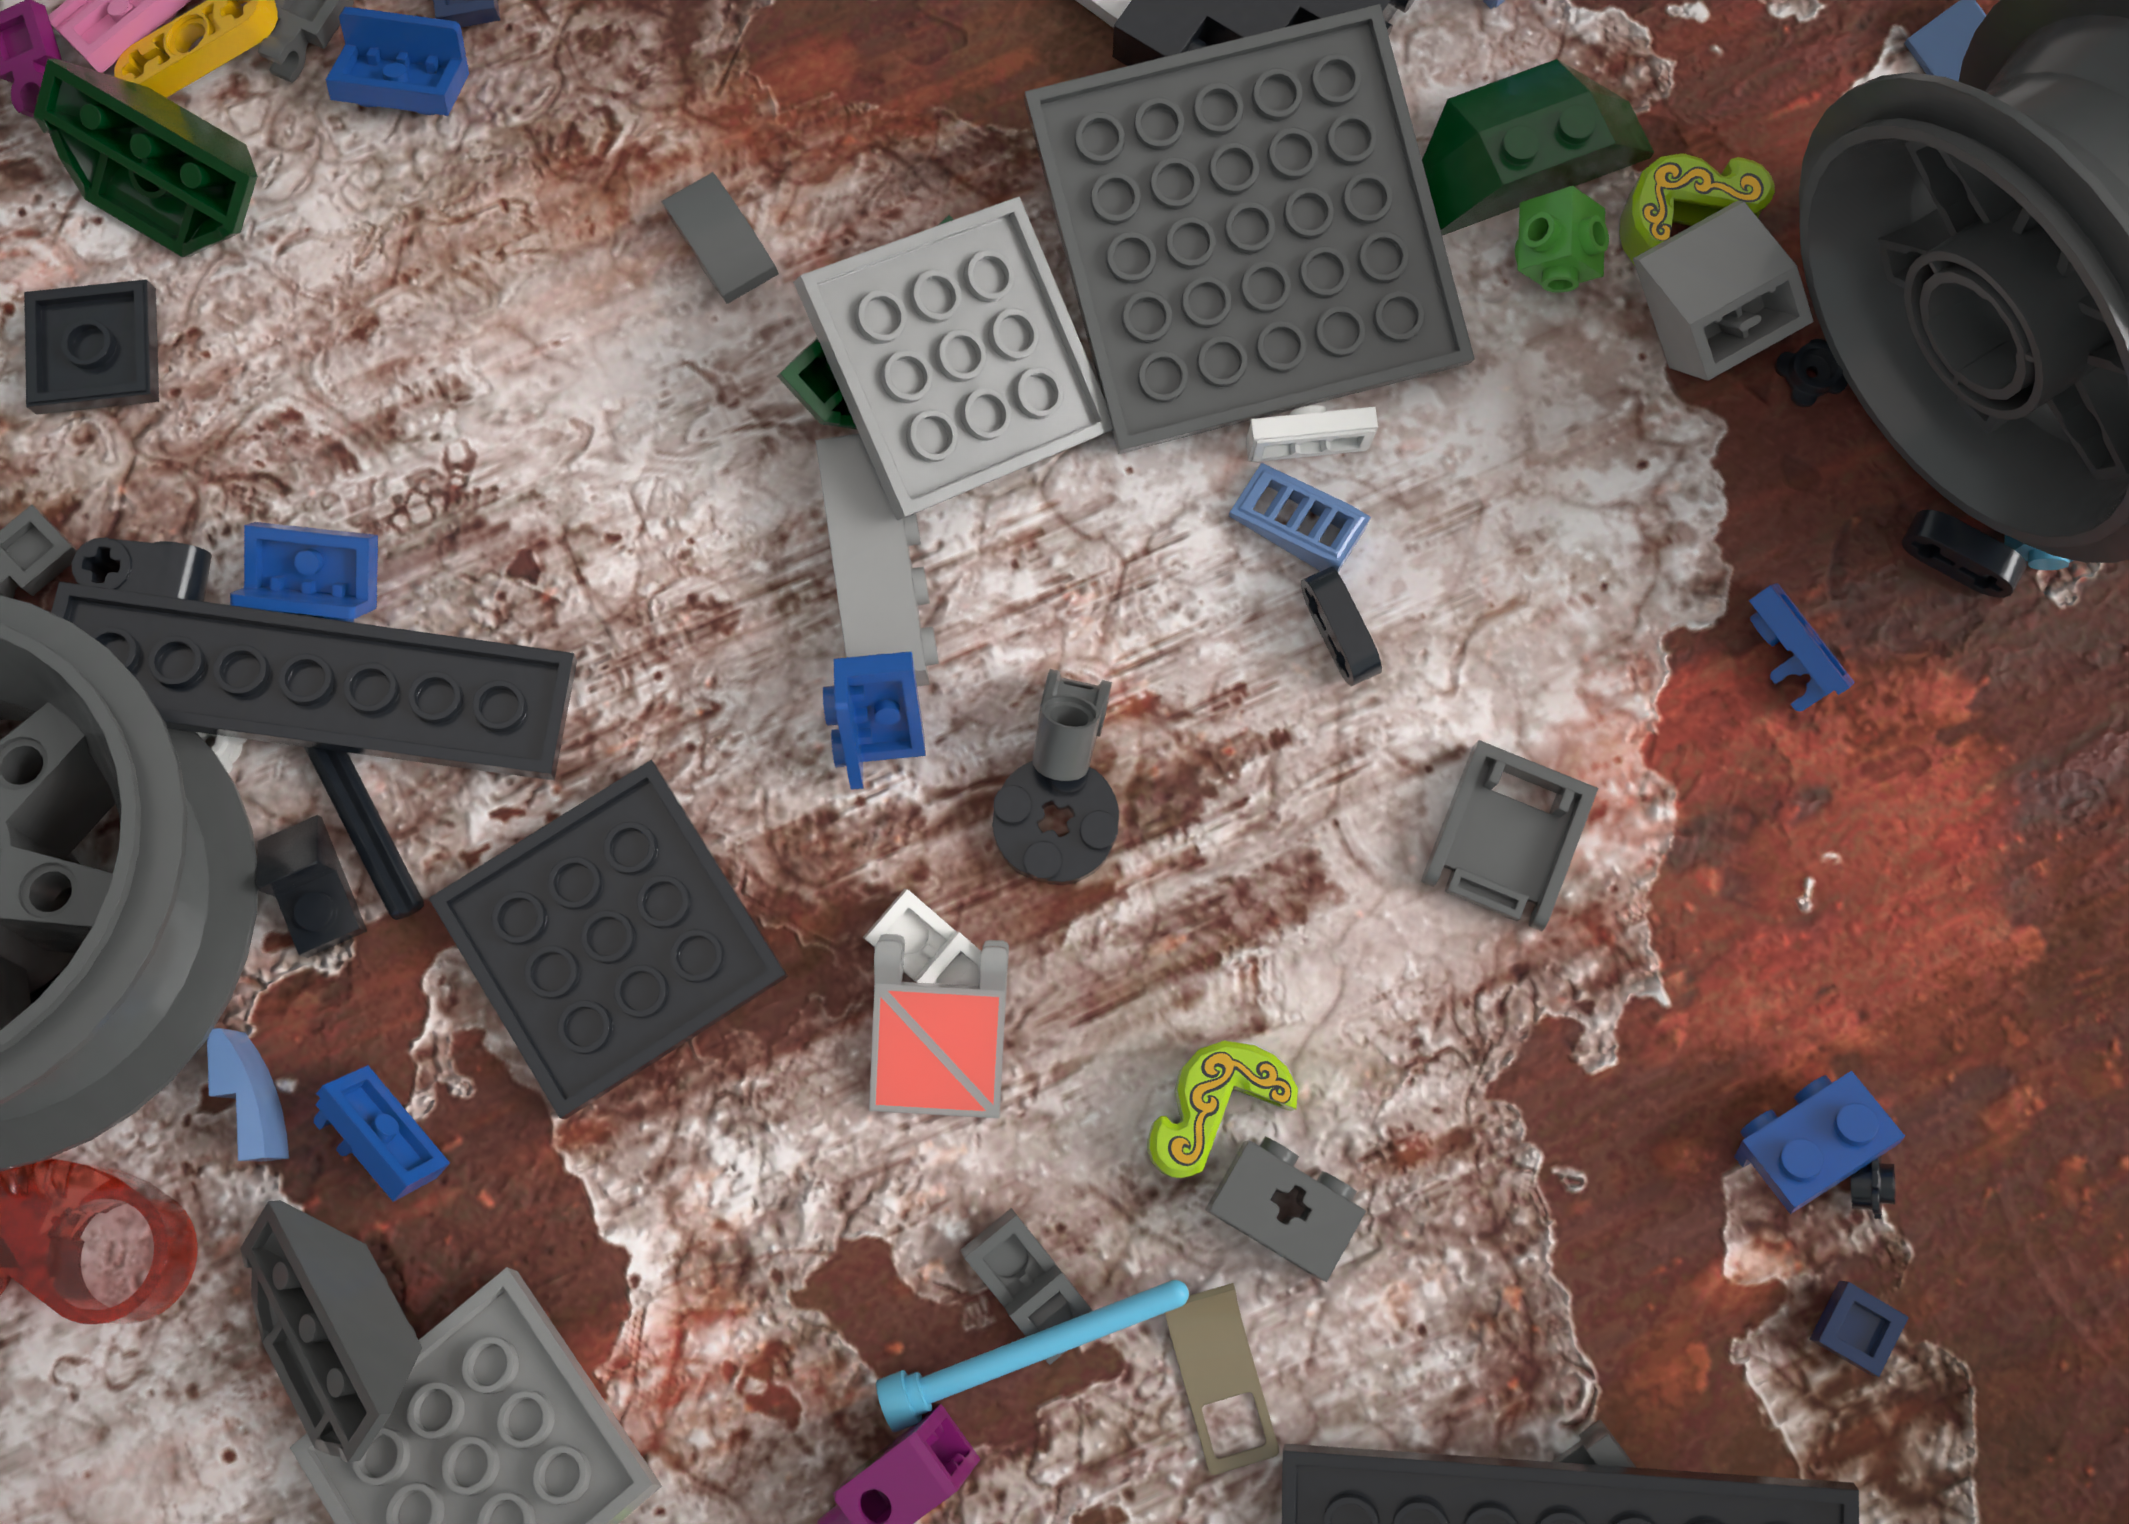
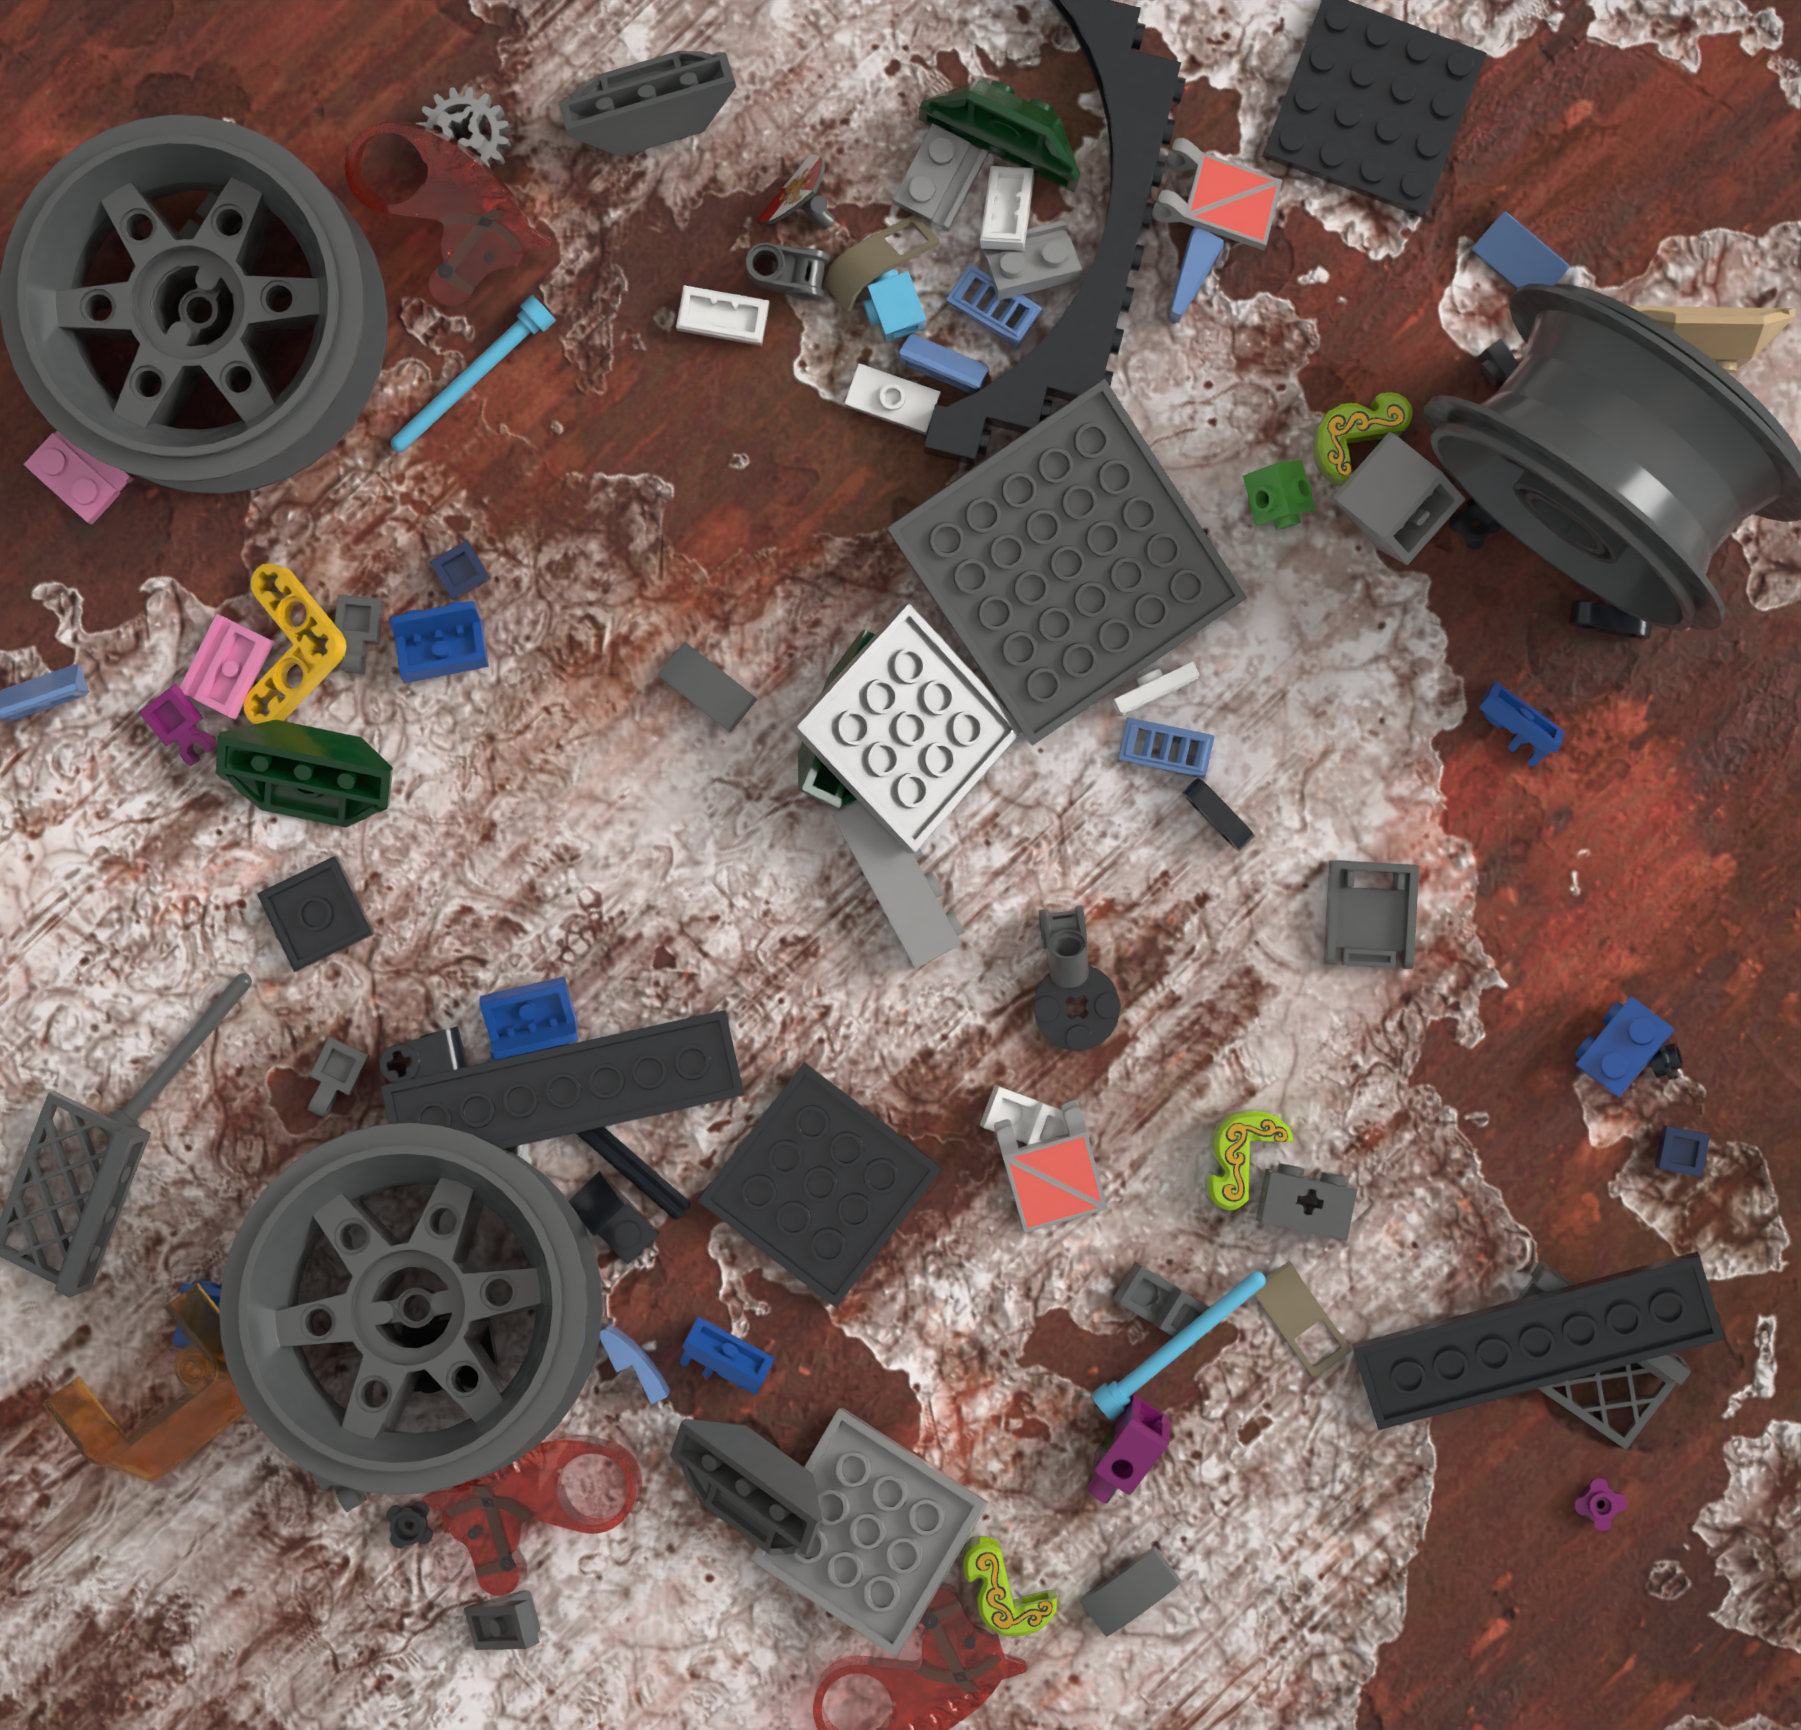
camera: 20 degrees left, 10 degrees up
blue bracket [823,651,926,790] -> none
dark green wedge [1422,59,1654,236] -> none

